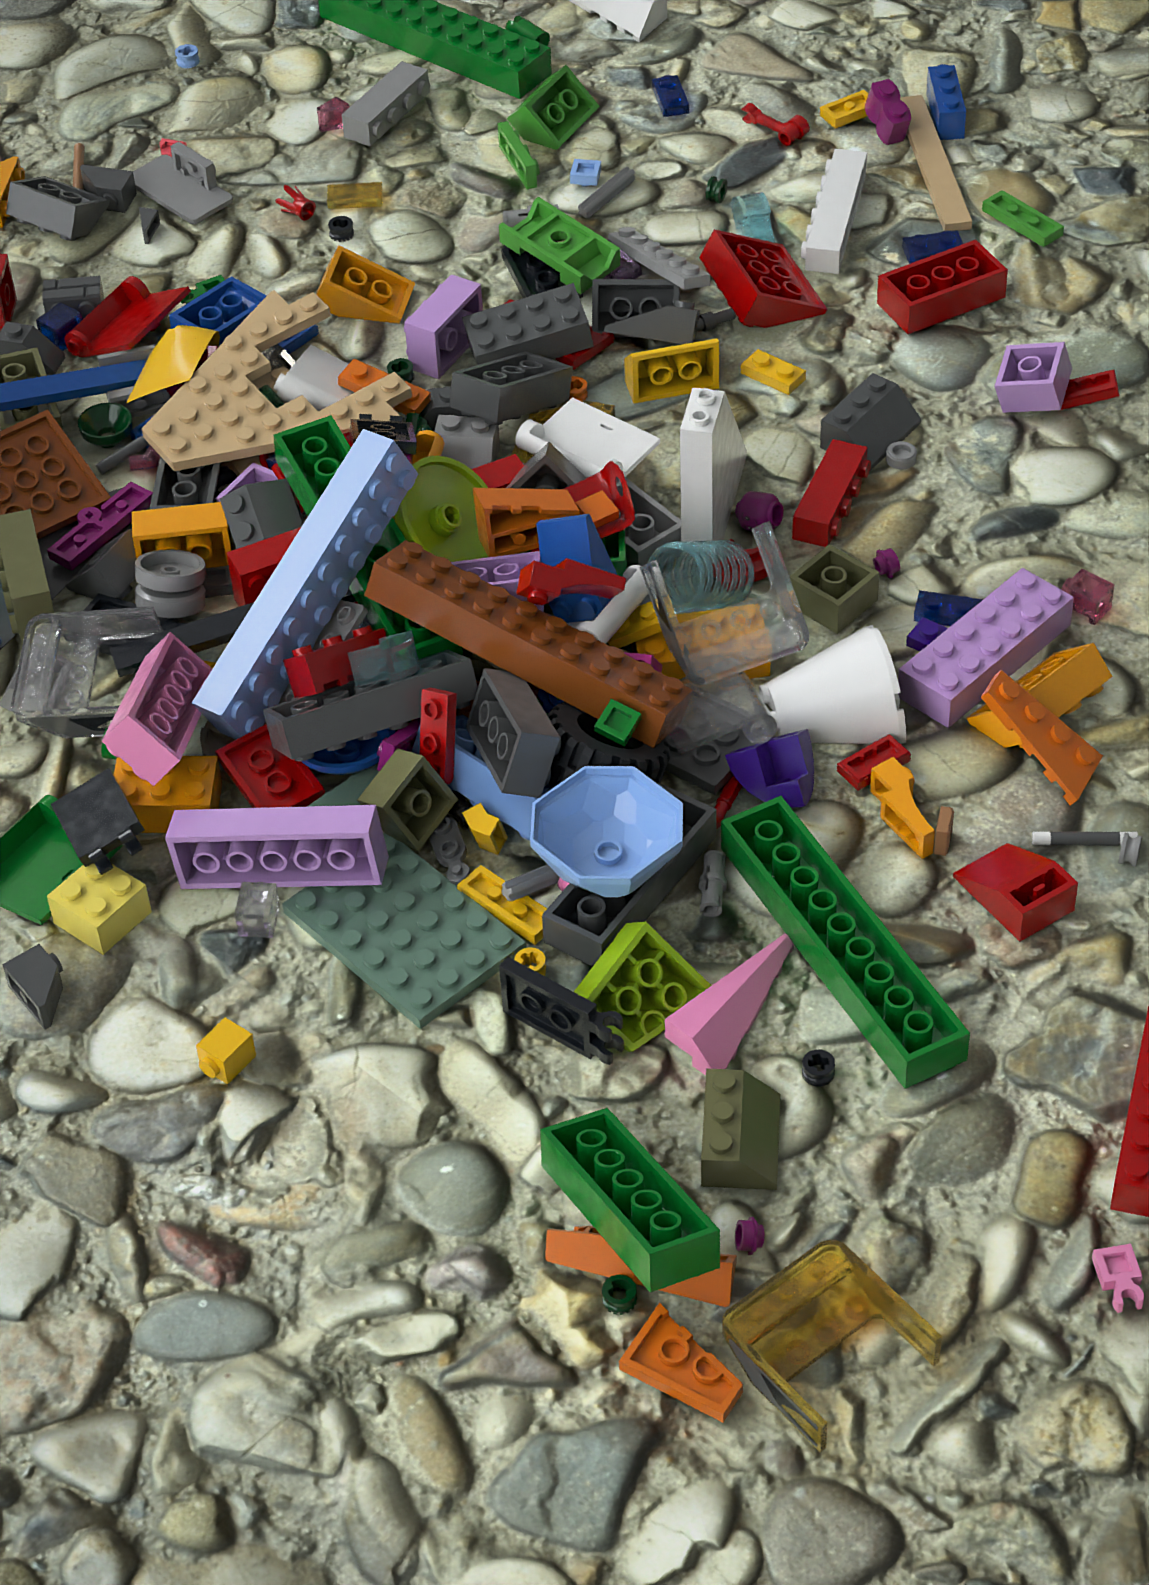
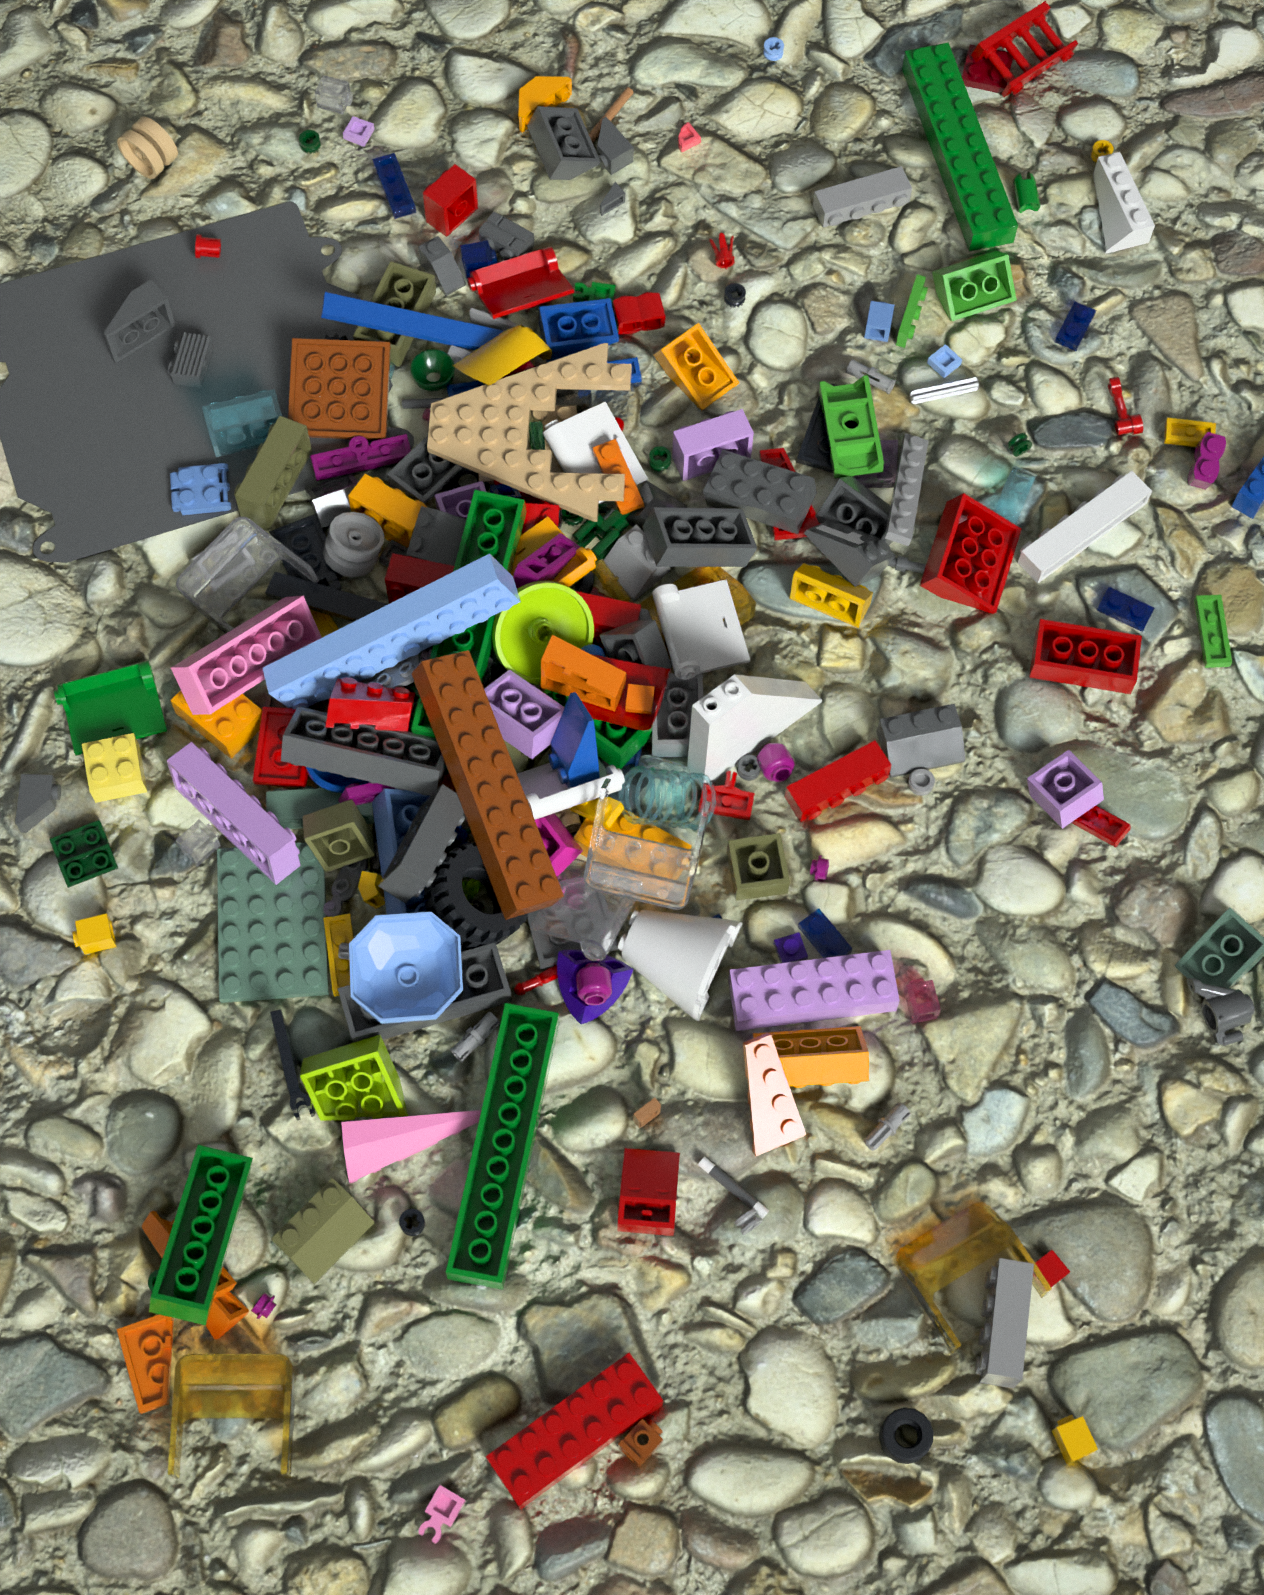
camera: 35 degrees right, 20 degrees up
black tile [51,768,145,875] -> none
light grey bracket [133,141,233,224] -> none
clear pink slope [317,97,350,132] -> none
clear yellow tile [327,182,383,209] -> none
clear light blue brick [348,630,421,688] -> none
black tile [350,414,417,455] -> none
red hinge [419,687,457,784] -> none
yellow bush [514,947,547,976] -> none
red slope [516,558,626,605] -> none
orange bush [567,376,588,402] -> none
green plate [594,699,642,747] -> none
yellow plate [741,349,806,395] -> none
red plate [837,734,911,791] -> none
light orange slope [870,757,935,859] -> none
tan tile [900,95,972,233] -> none
none -> dark green slope [49,820,119,888]
none -> magenta head [576,963,612,1005]
none -> red brick [612,292,666,335]
none -> dark grey bush [737,754,761,781]
none -> medium blue brick [864,301,895,342]

